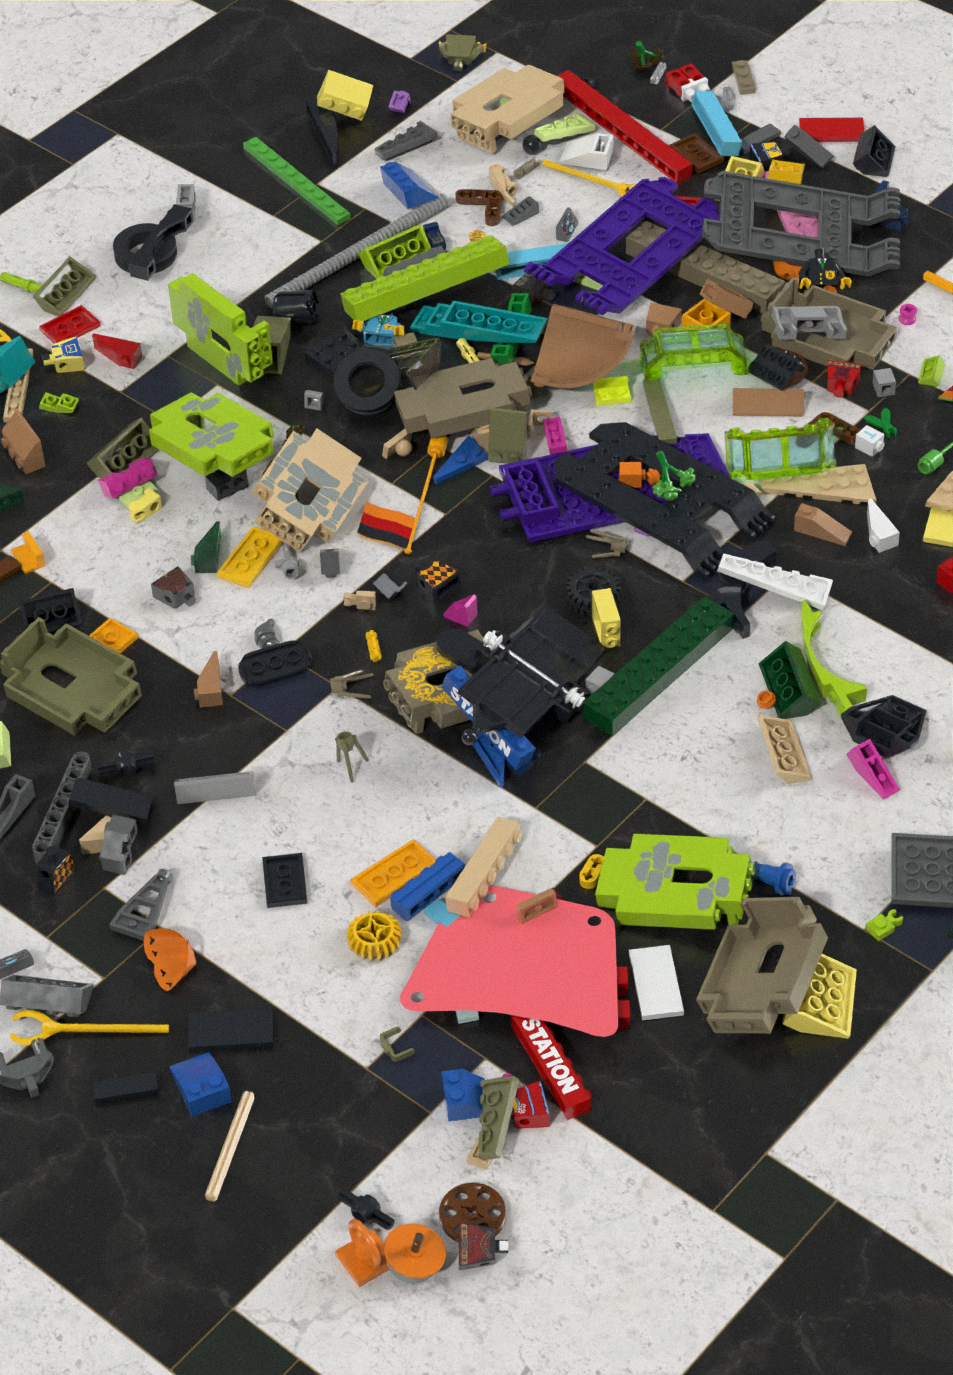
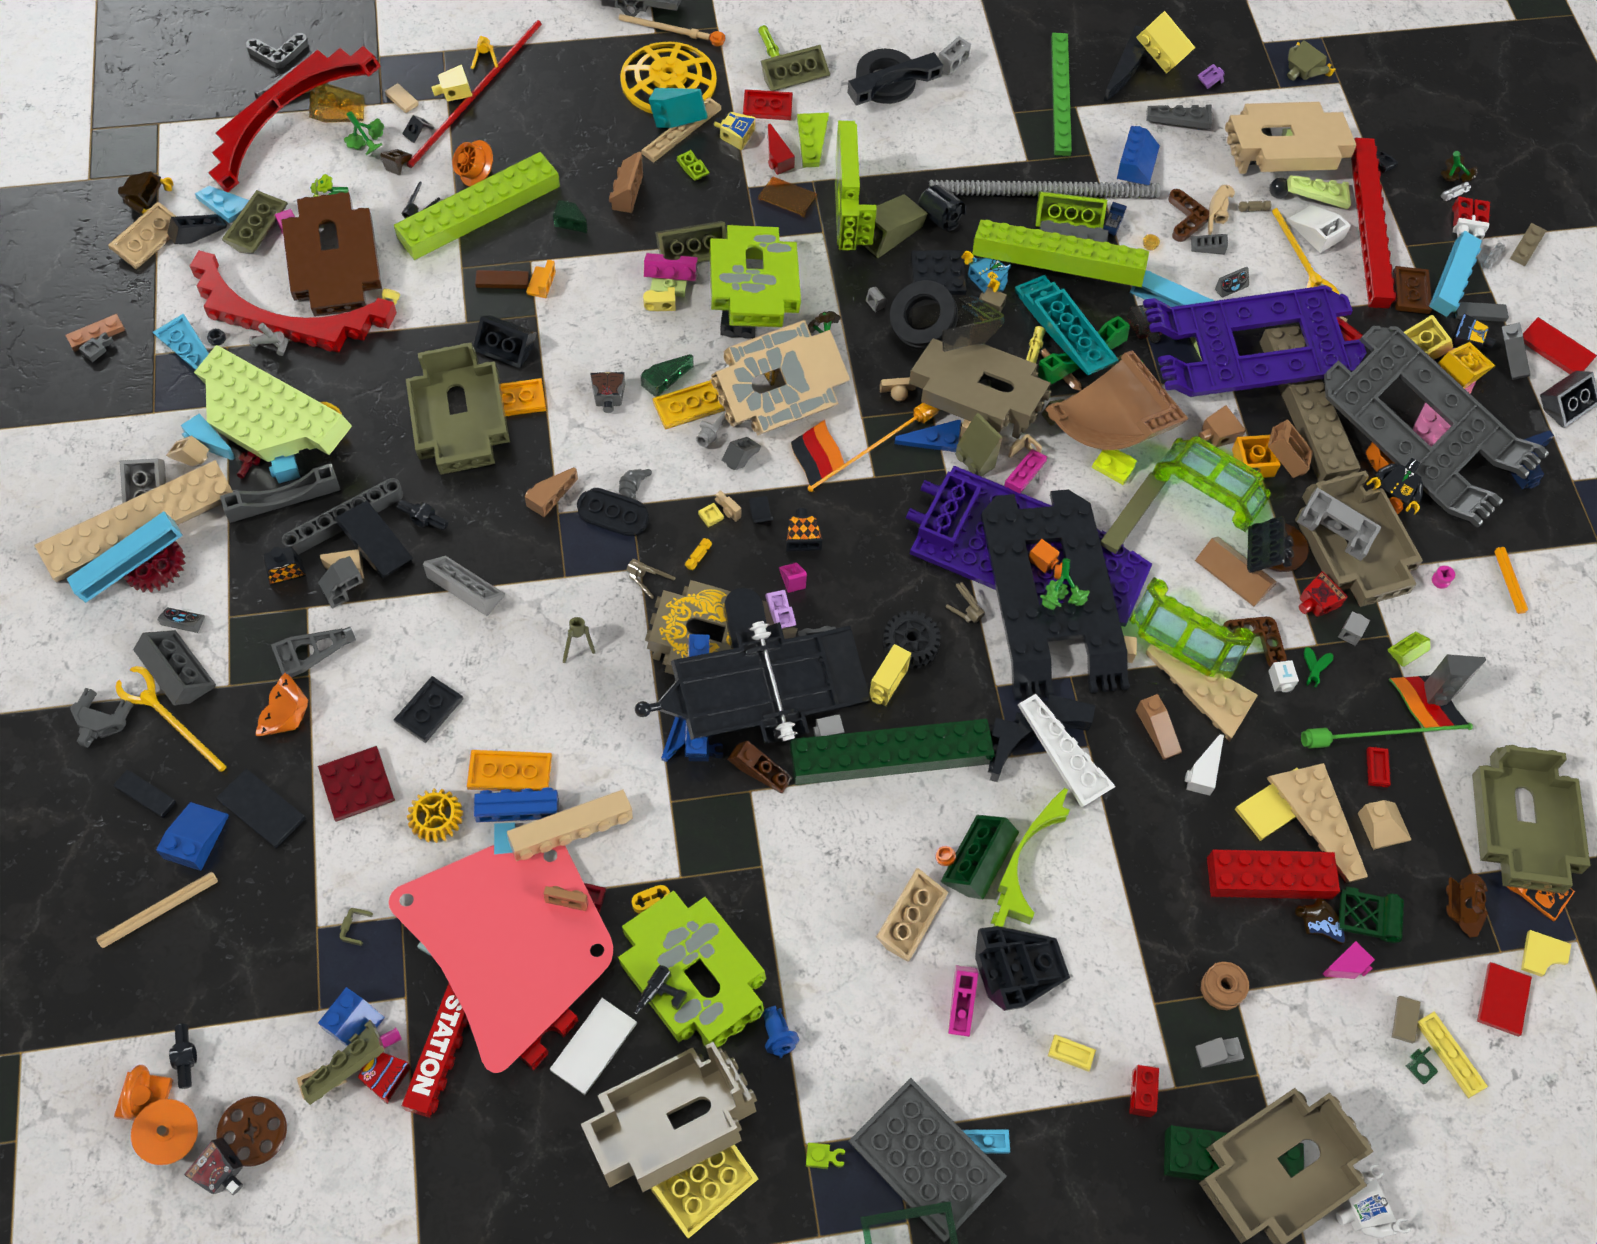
camera: 35 degrees right, 15 degrees up
none -> dark red plate [318,746,395,822]
none -> black piece [634,965,687,1014]
none -> light yellow tile [698,503,724,528]
none -> reddish brown slope [727,741,793,794]
none -> clear orange piece [758,177,817,217]
none -> lavender slope [765,590,796,629]
none -> lime wing [797,112,829,168]

